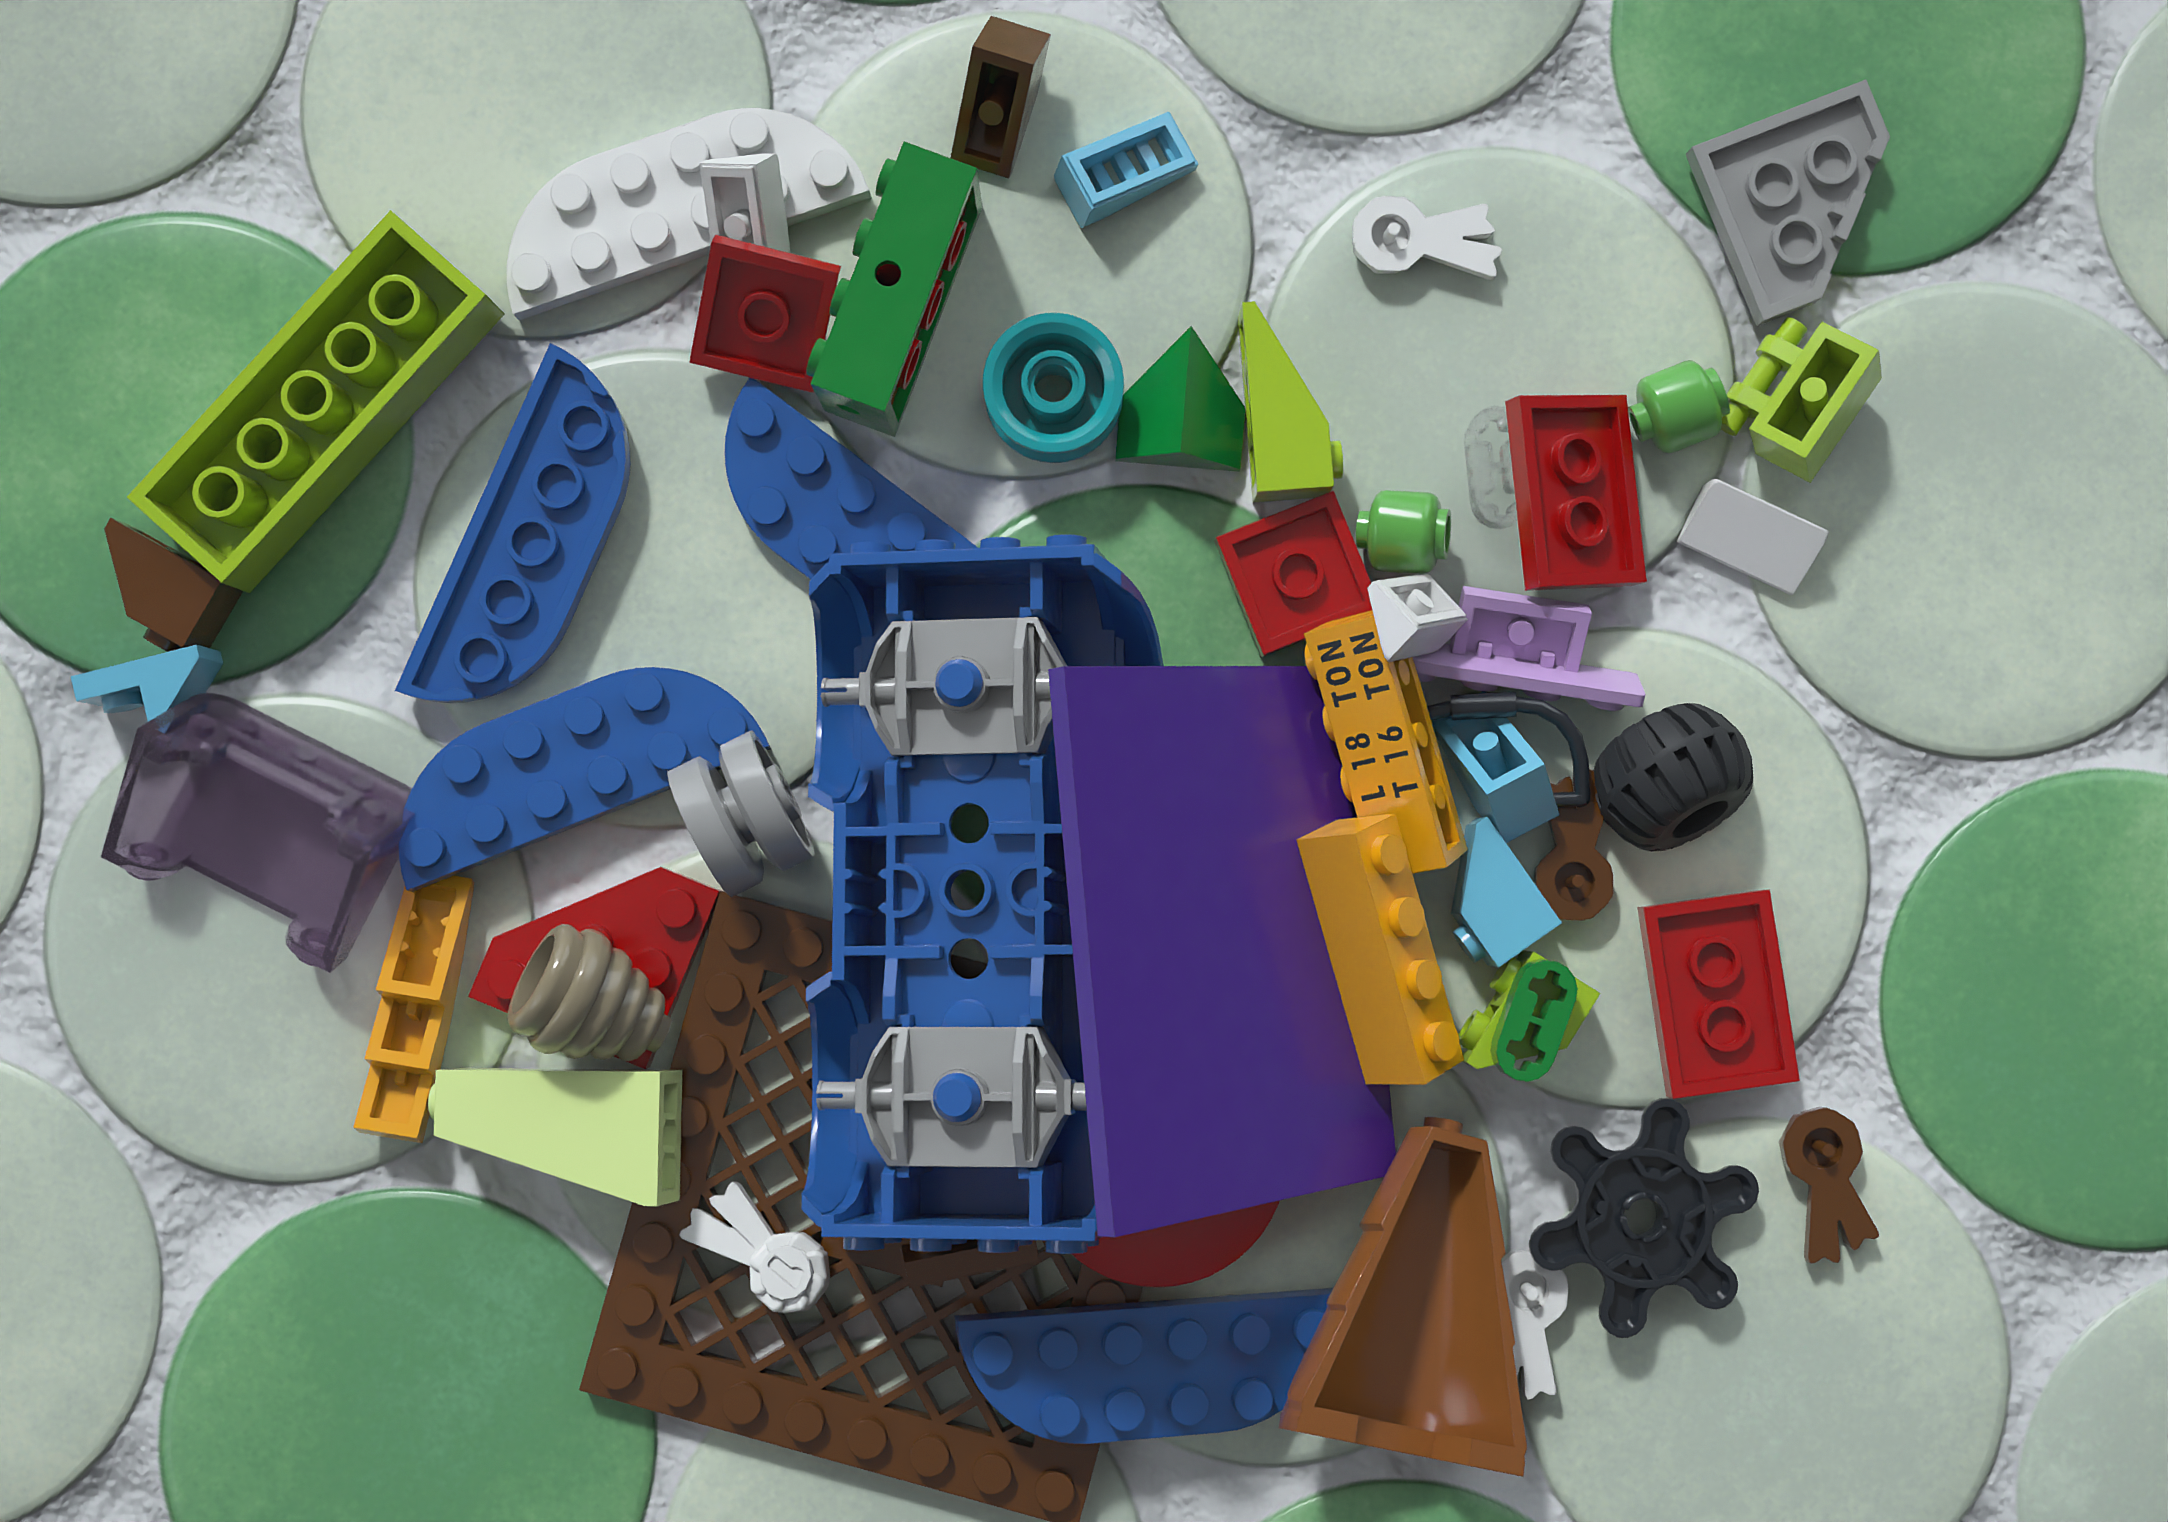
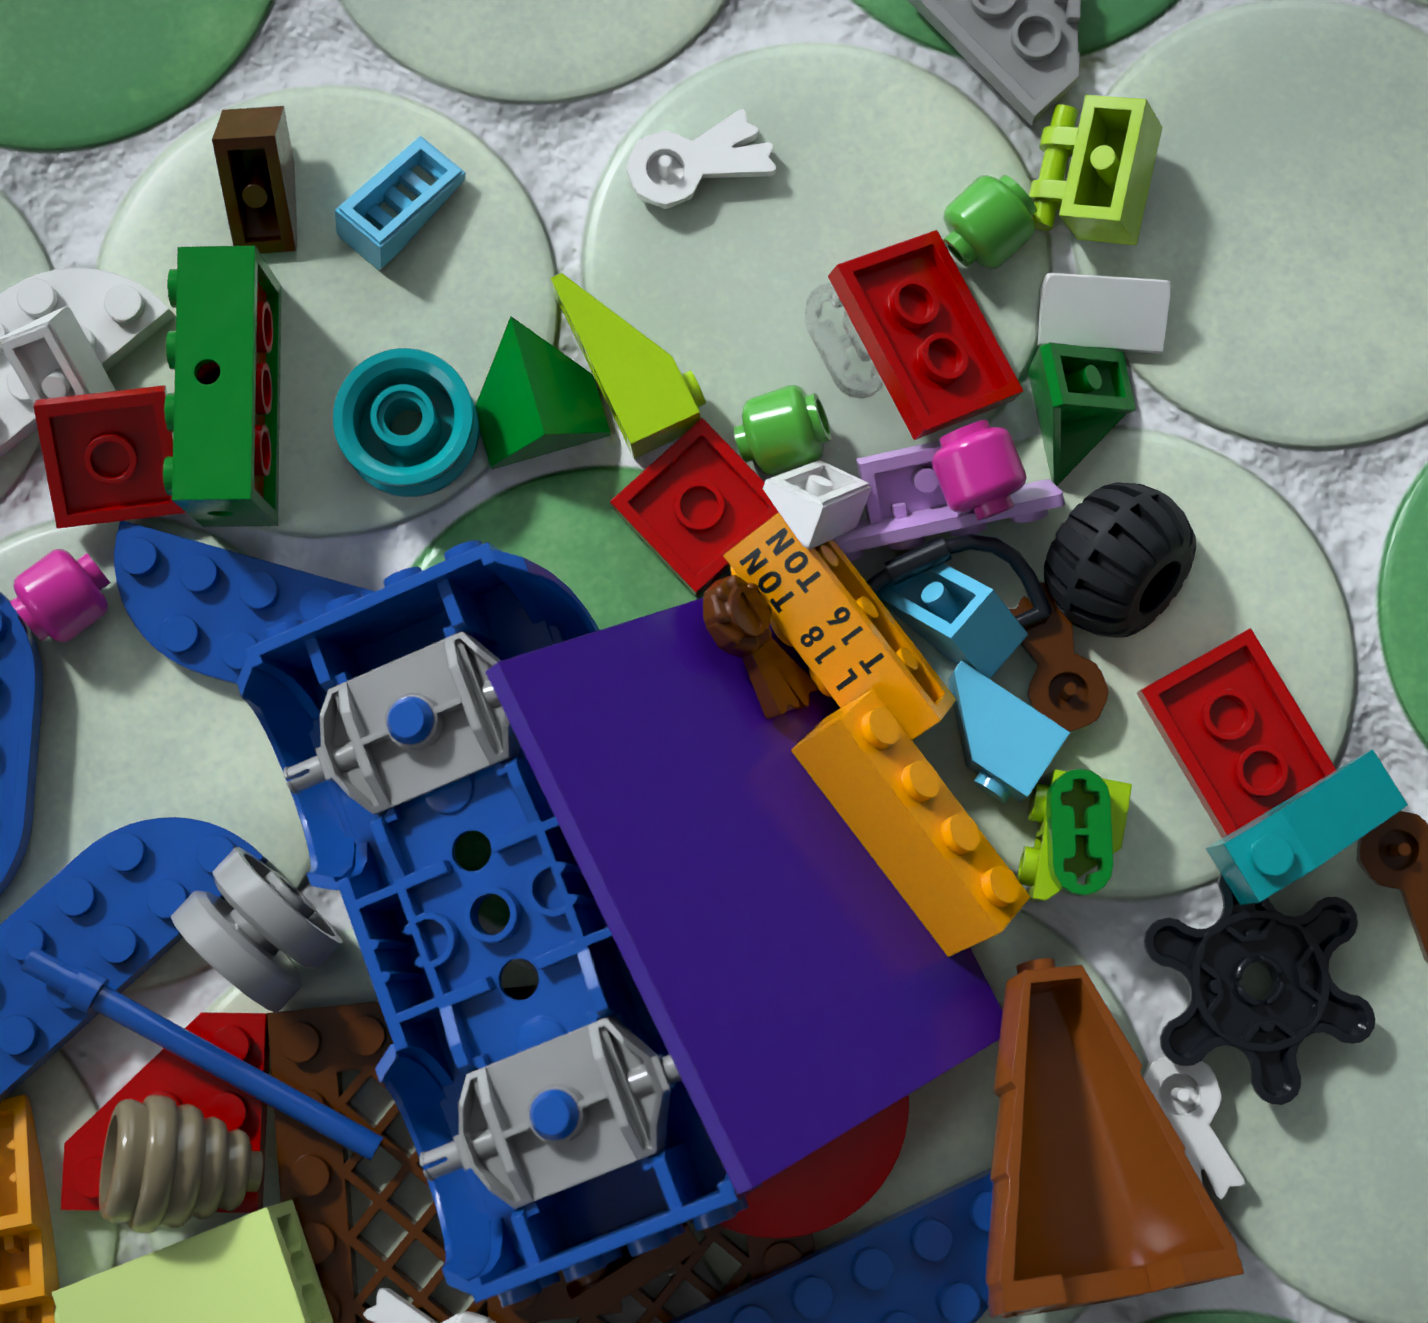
camera: 15 degrees left, 5 degrees down
none -> dark pink head [10,549,111,643]
none -> blue bar [21,947,384,1161]
none -> reddish brown piece [703,575,818,720]
none -> dark pink head [932,420,1027,521]
none -> green slope [1028,342,1136,486]
none -> teal slope [1206,749,1408,905]

